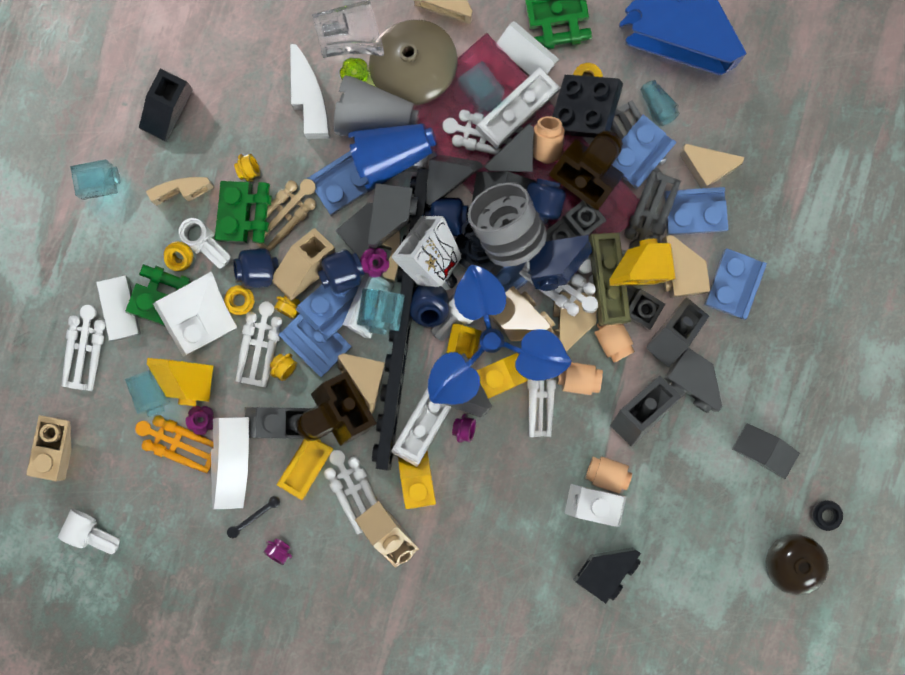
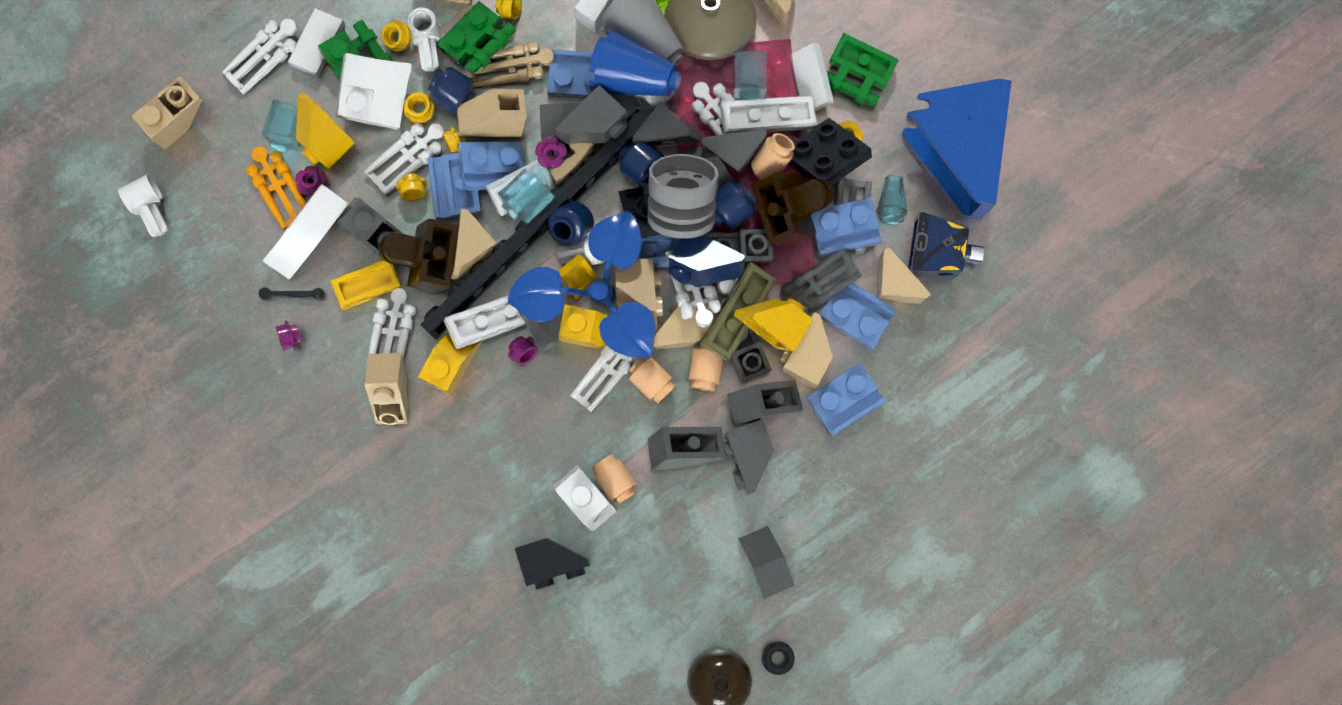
camera: 35 degrees right, 5 degrees down
dark blue head [318,249,365,294] -> none
white torso [392,216,461,290] -> none
none -> dark blue torso [907,212,984,277]

